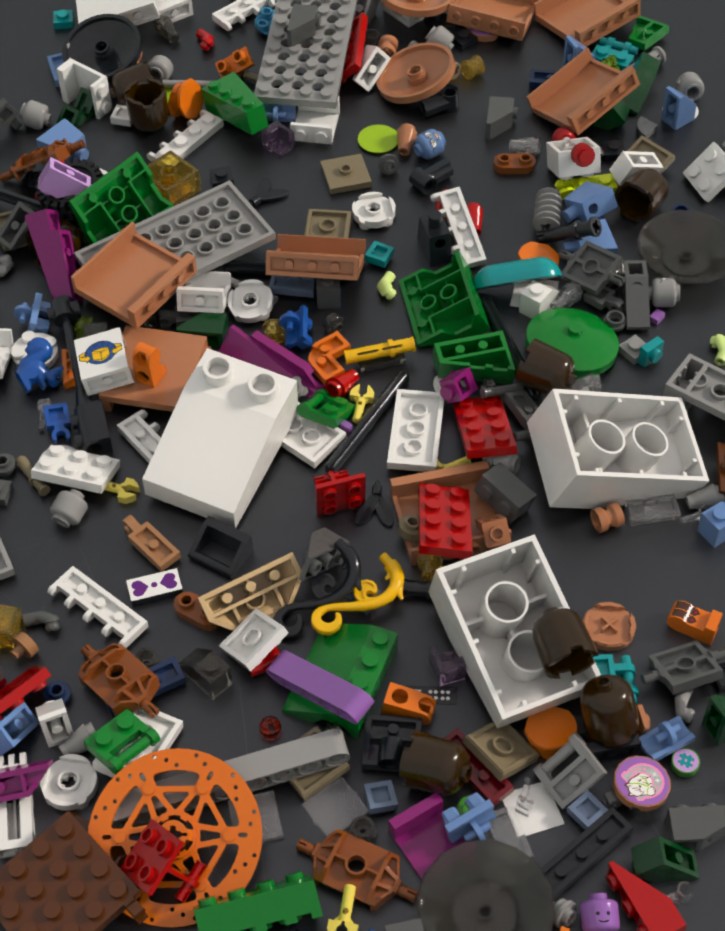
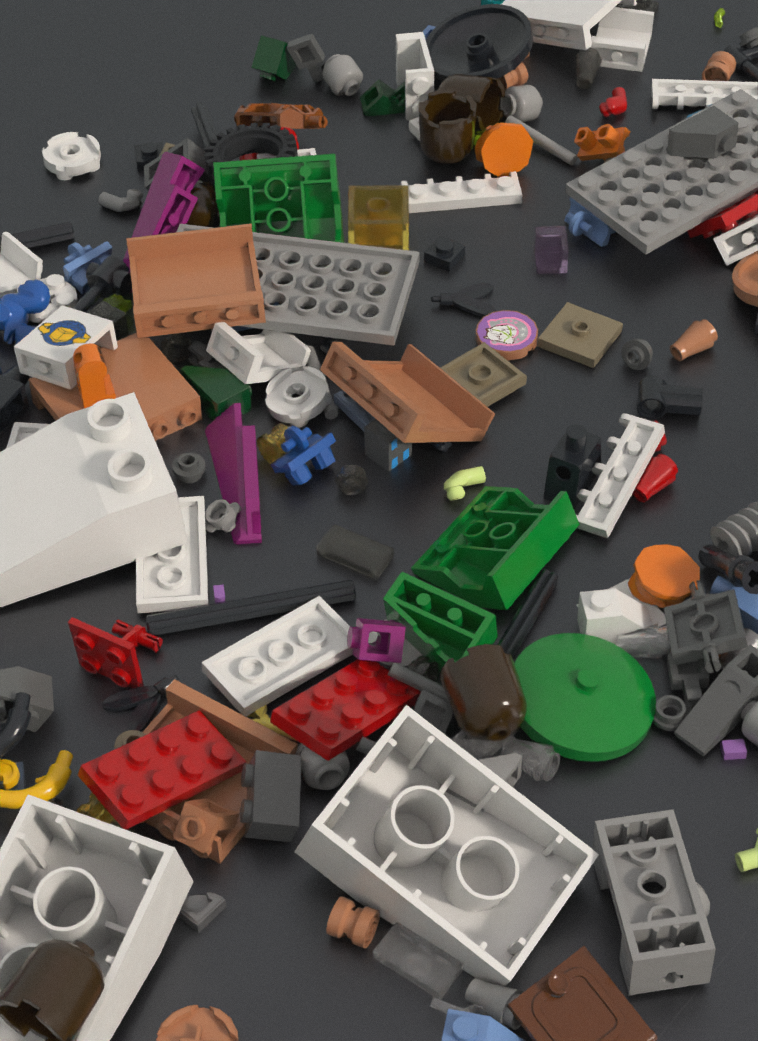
camera: 45 degrees right, 5 degrees down
medium blue torso [36,118,89,164] -> none
lavender slope [37,157,91,198] -> none
green wedge [201,72,269,135] -> none
white panel [290,96,340,144] -> none
green plate [296,388,355,429] -> none
orange plate [308,331,351,385] -> none
red cone [325,369,359,398] -> none
yellow pin [344,336,416,365] -> none
light yellow bar [350,384,374,424] -> none
white plate [352,192,395,230] -> none
lime piece [358,125,398,153] -> none
teal plate [365,241,394,268] -> none
medium blue head [413,129,446,160] -> none
teal brick [473,257,562,290] -> none
light grey plate [618,334,646,365] -> none
teal plate [638,336,664,368] -> none
none -> tile [475,310,538,361]

